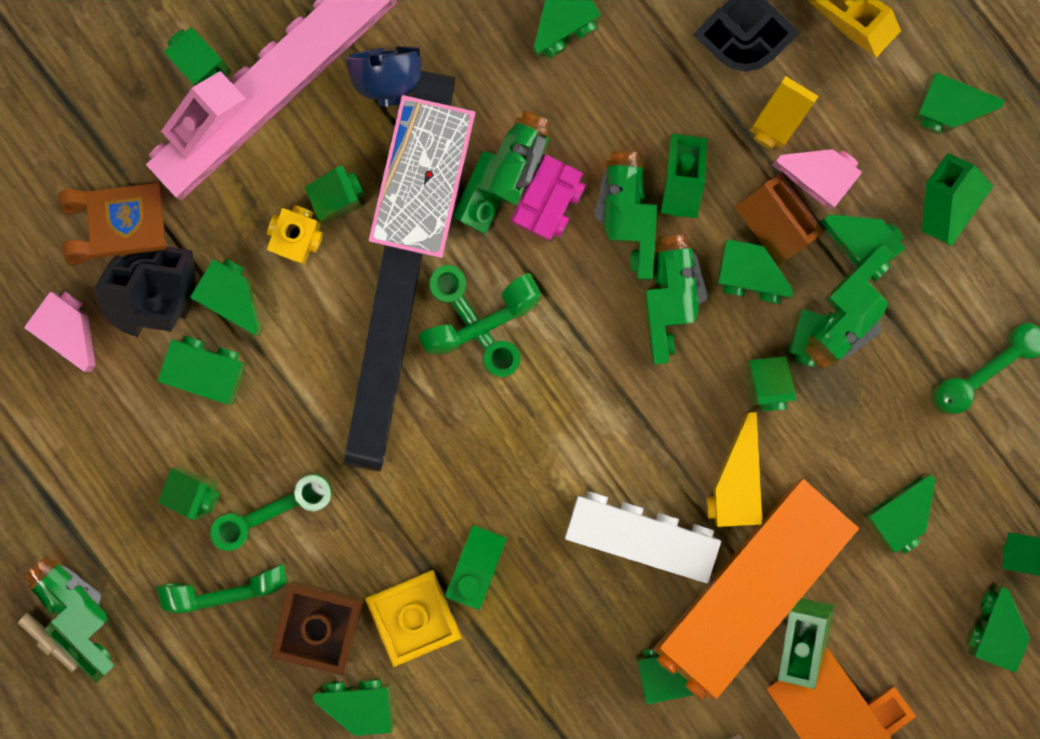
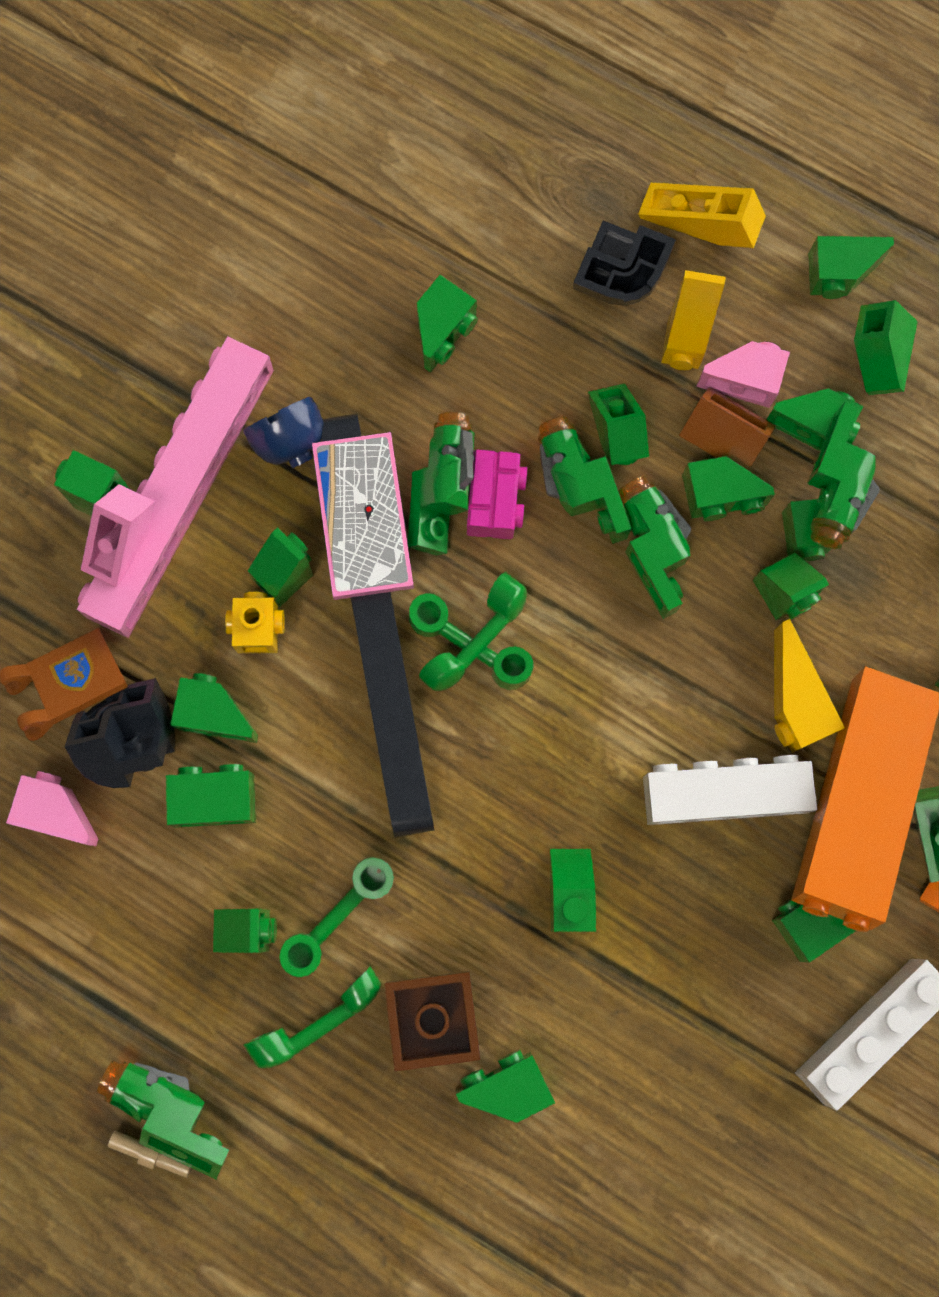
camera: 25 degrees left, 10 degrees down
yellow tile [365,569,462,667] -> none

